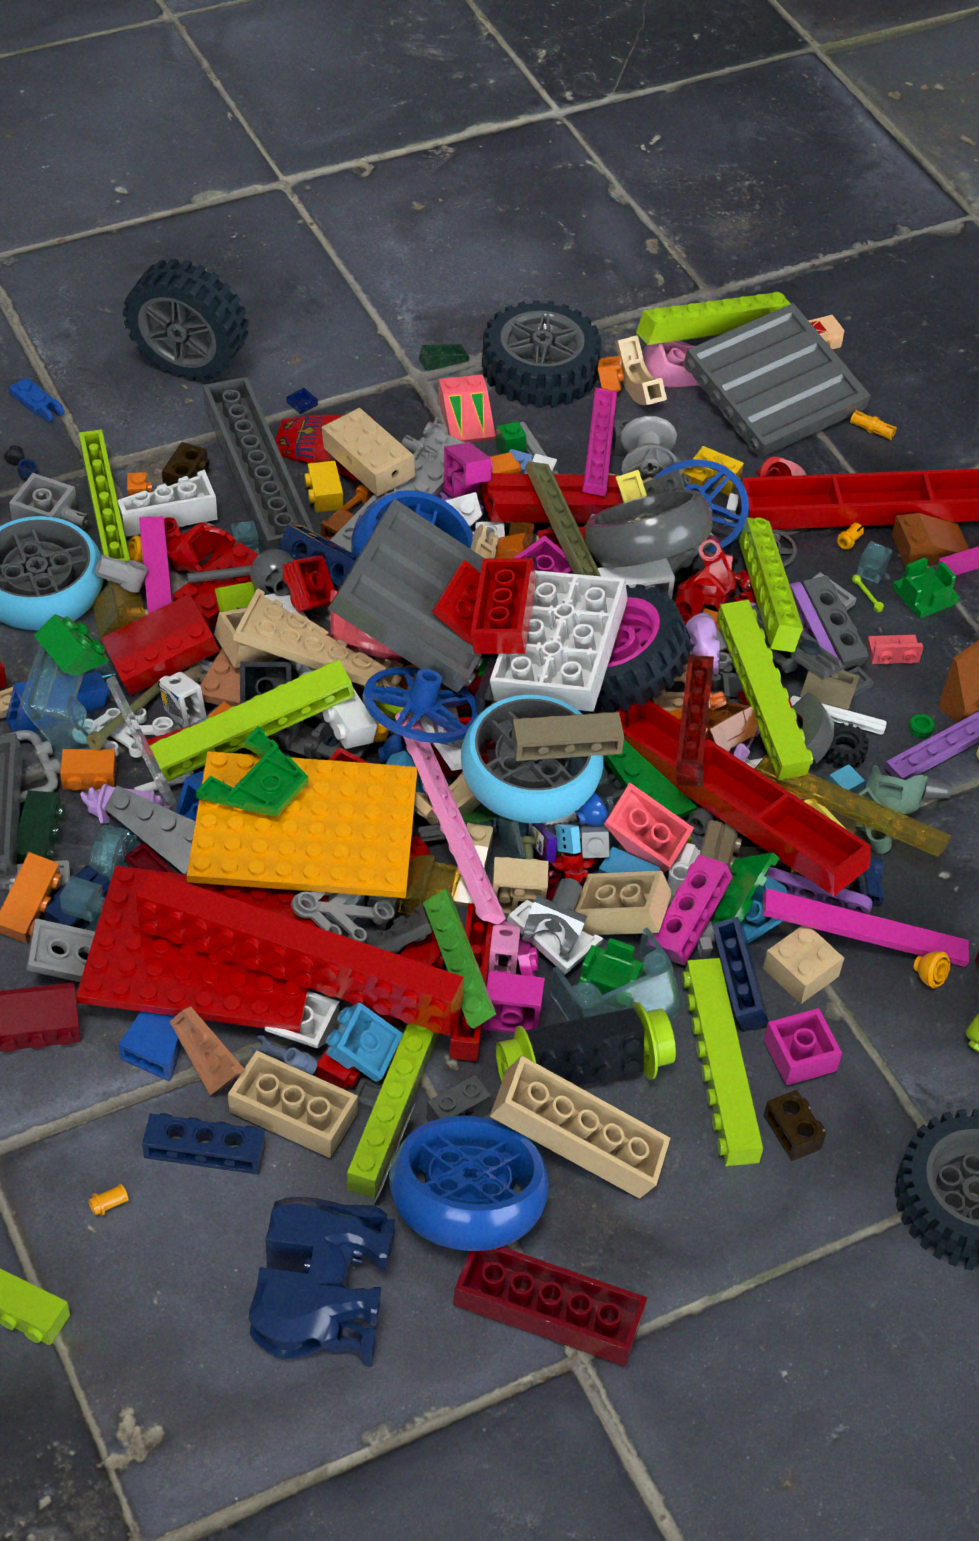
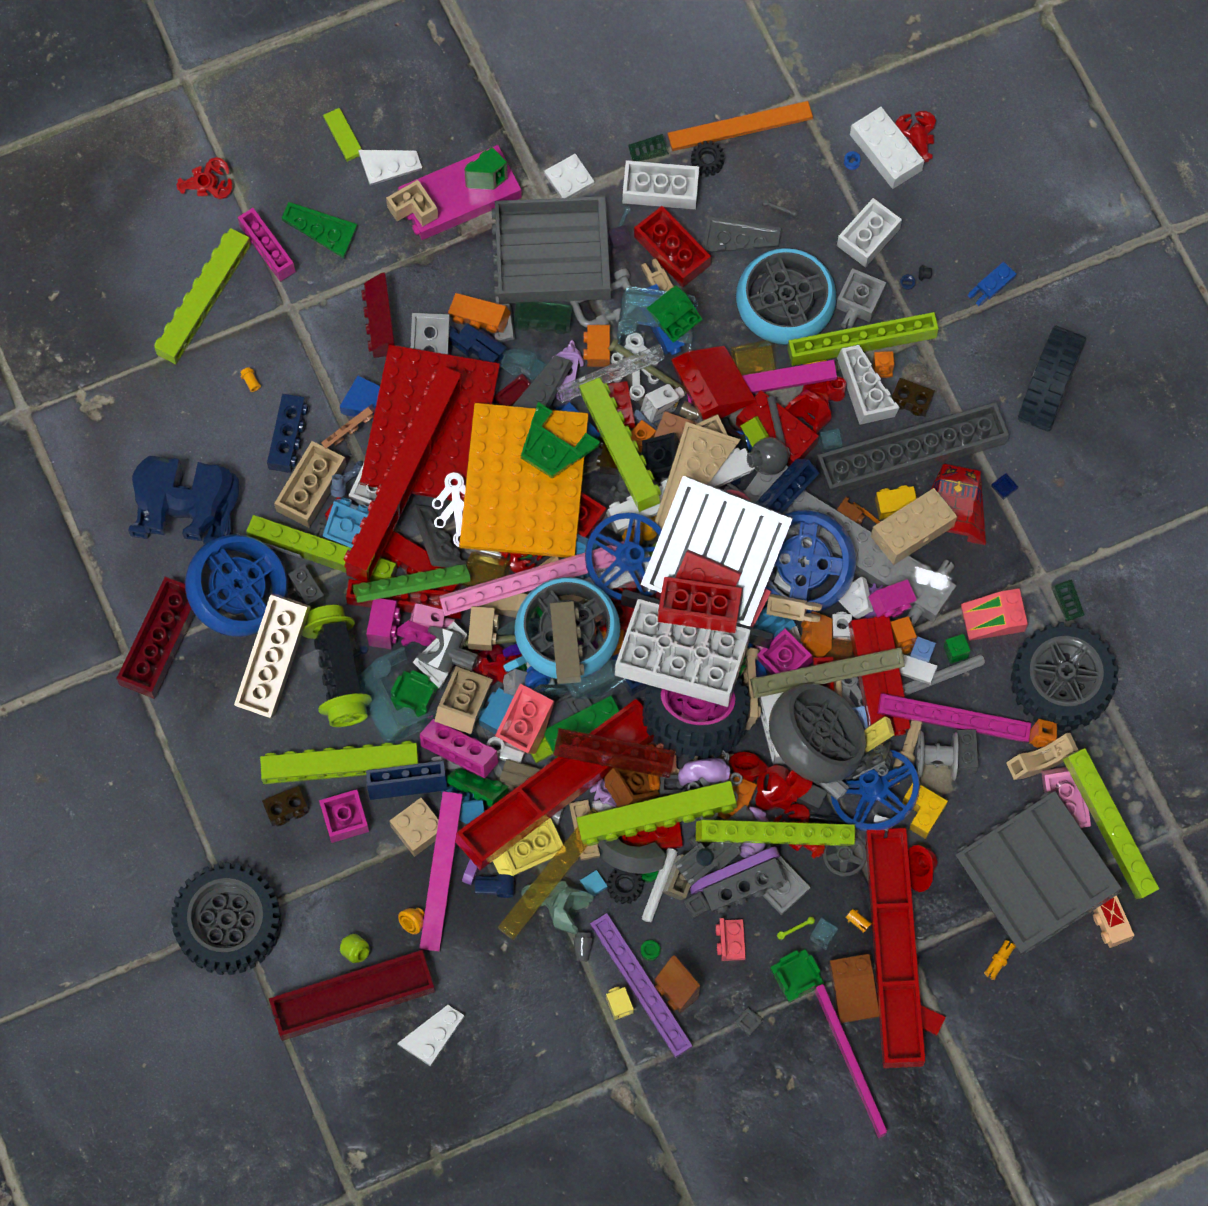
camera: 95 degrees right, 20 degrees up
clear light blue brick [60,876,105,922] -> none
light grey piece [95,555,148,592] -> none
red brick [282,555,335,612] -> none

